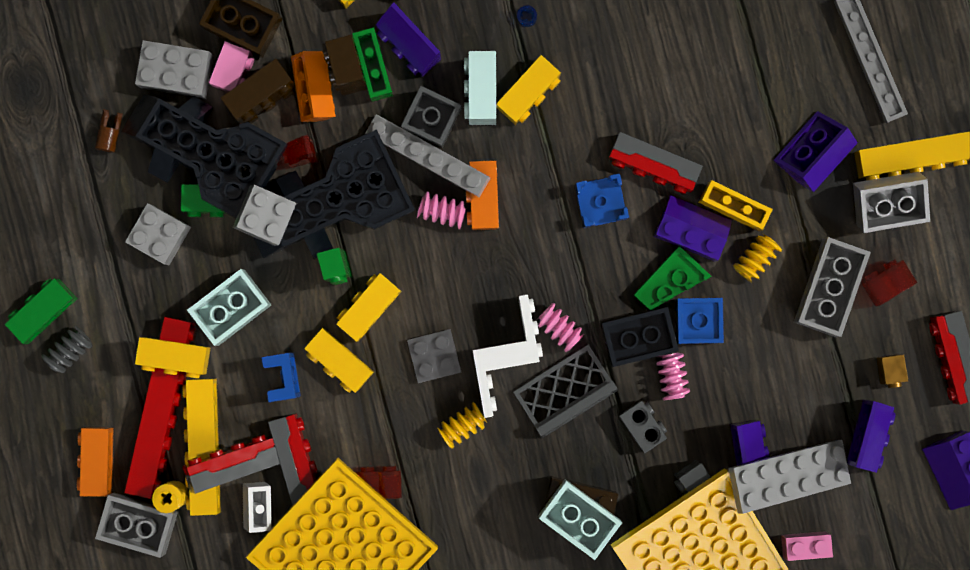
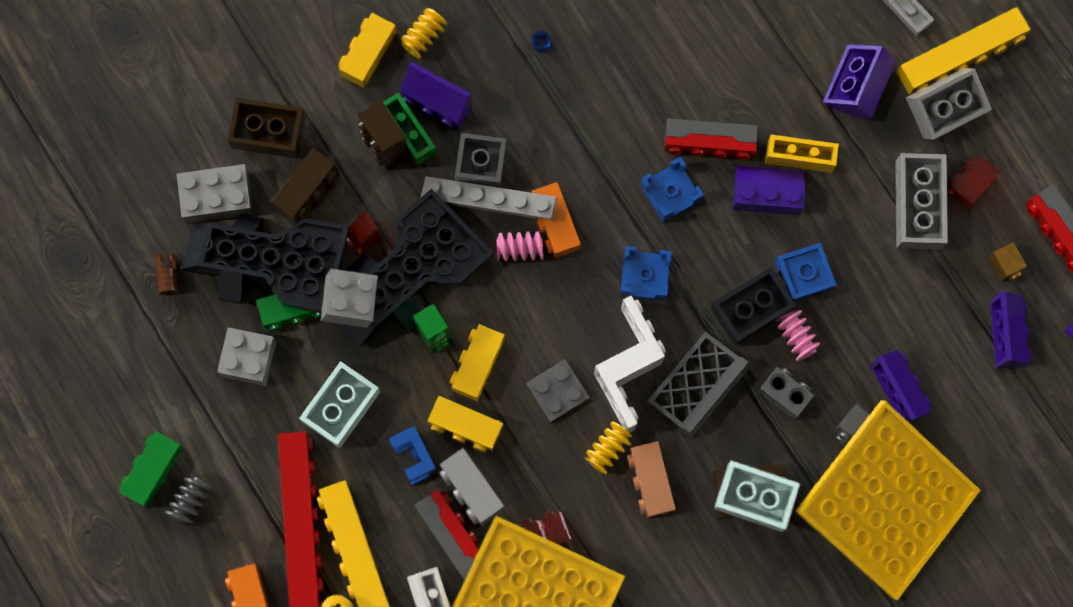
camera: 20 degrees left, 10 degrees down
yellow brick [135,337,210,378] -> none
piece [182,435,280,494] -> none
bright pink brick [209,42,254,92] -> none
orange brick [291,51,336,122] -> none
light aqua brick [464,51,496,125] -> none
yellow brick [496,55,561,125] -> none
bright pink piece [537,303,584,352] -> none
green wing [633,246,712,310] -> none
light grey plate [728,440,851,514] -> none
yellow piece [733,234,782,283] -> none
bright pink brick [781,531,833,561] -> none
none -> light grey brick [439,448,505,527]
none -> blue panel [620,246,672,301]
none -> nougat brick [627,441,676,518]

